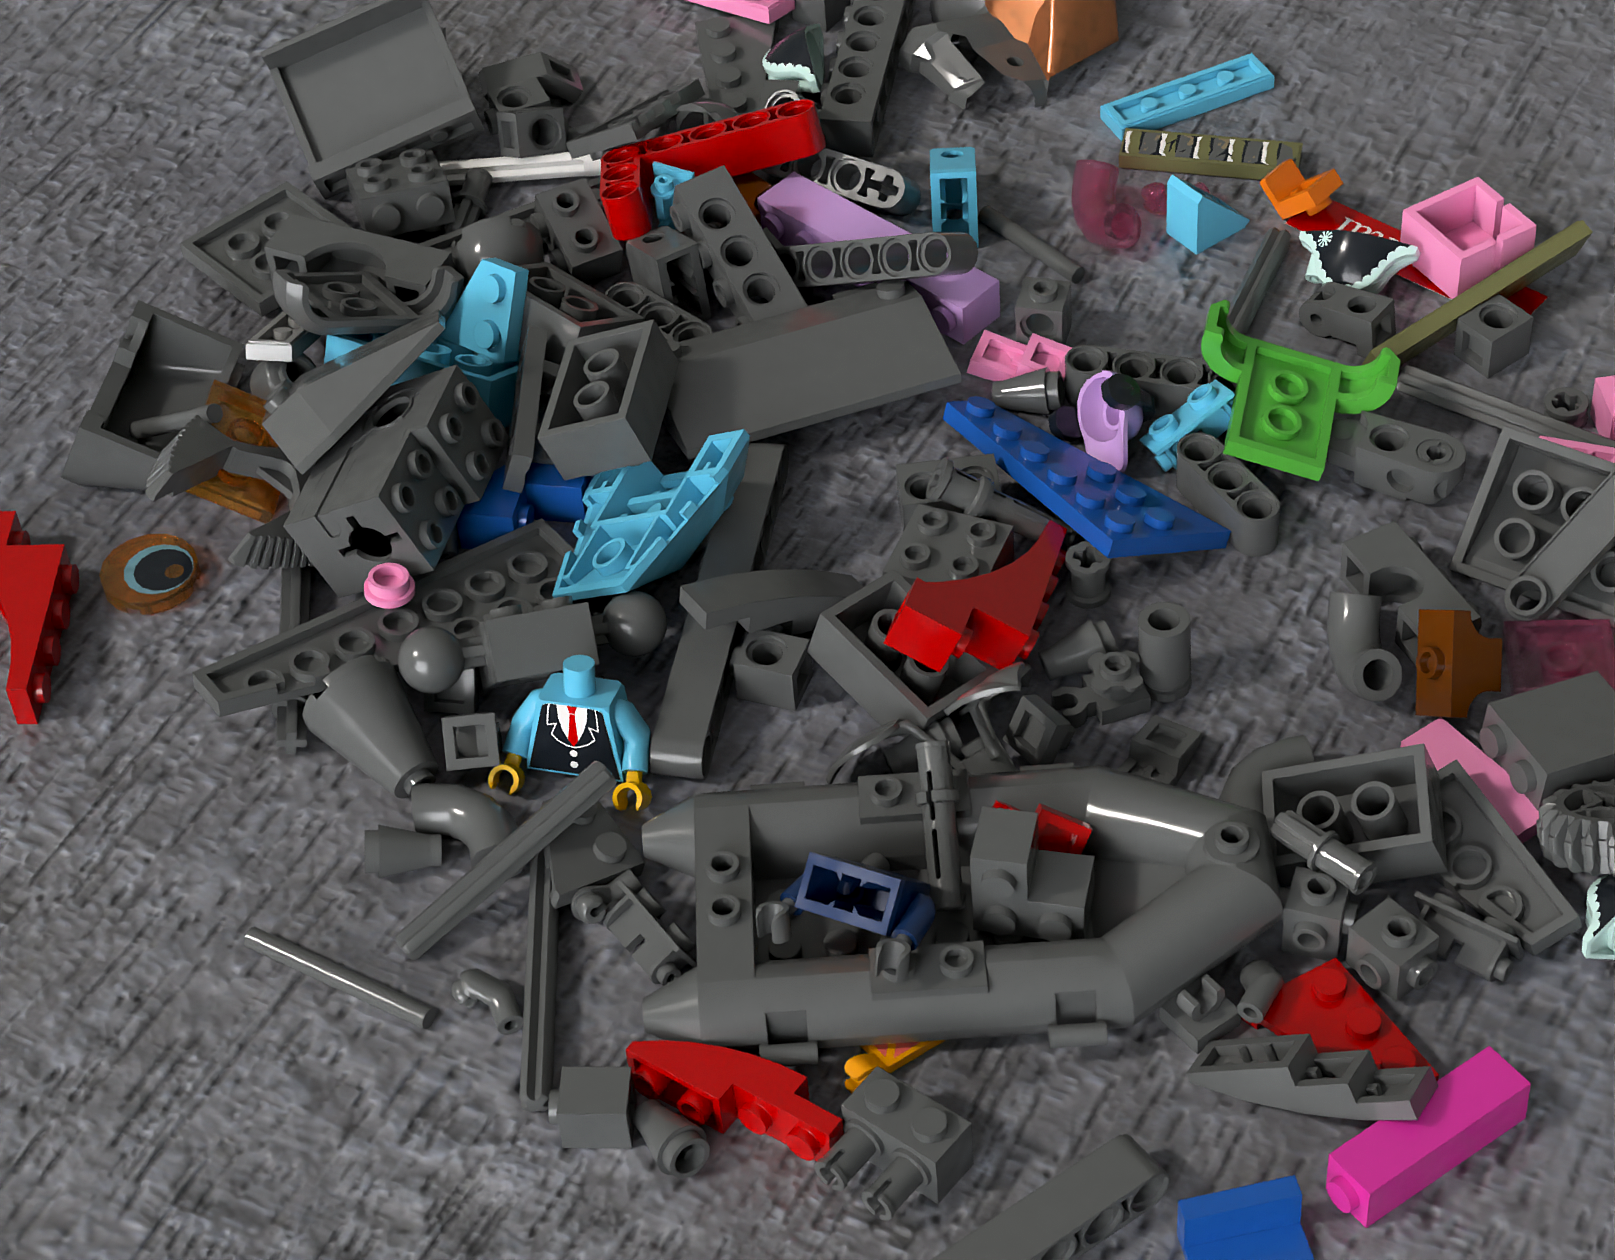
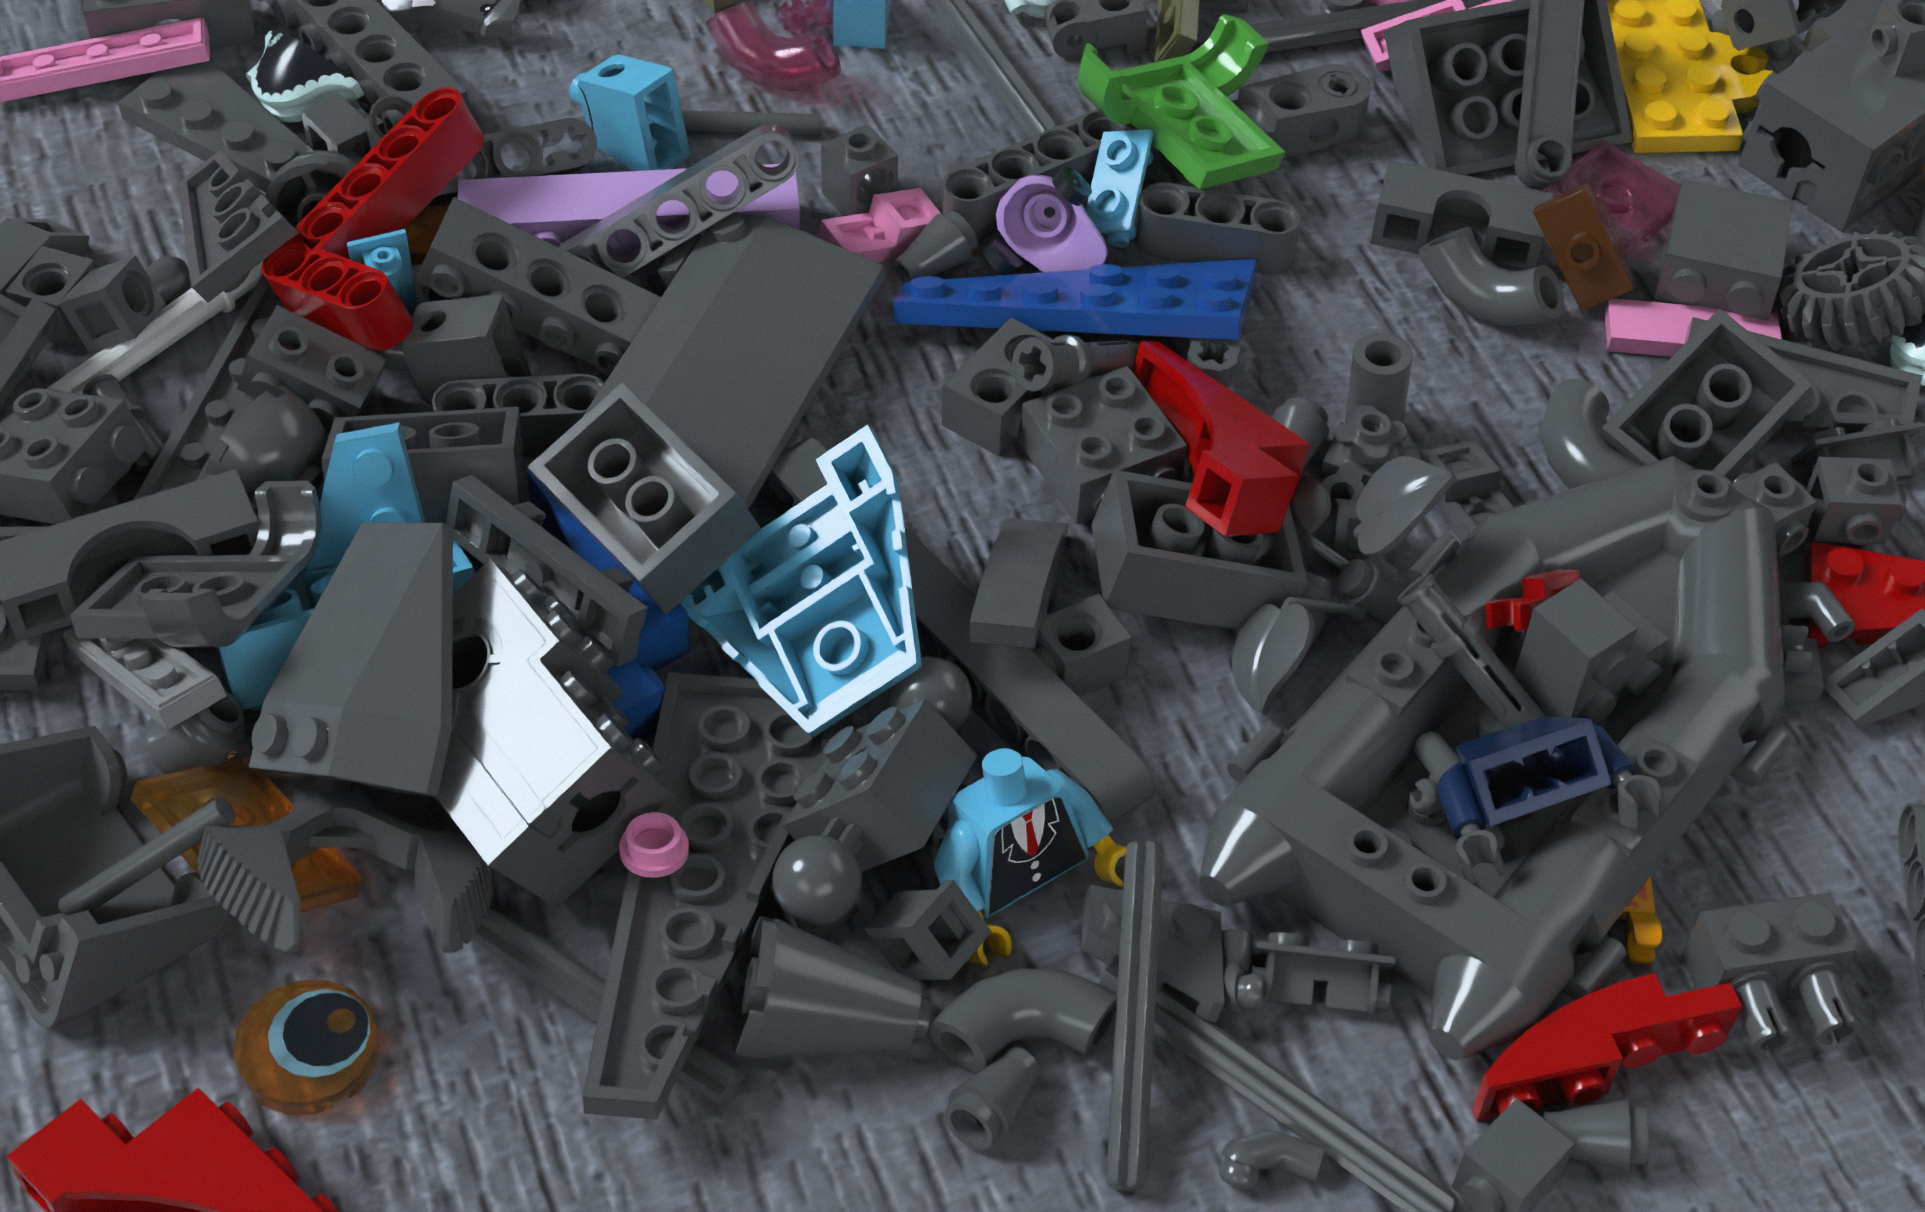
camera: 55 degrees left, 5 degrees up
dark grey axle [1270,810,1377,895] -> none

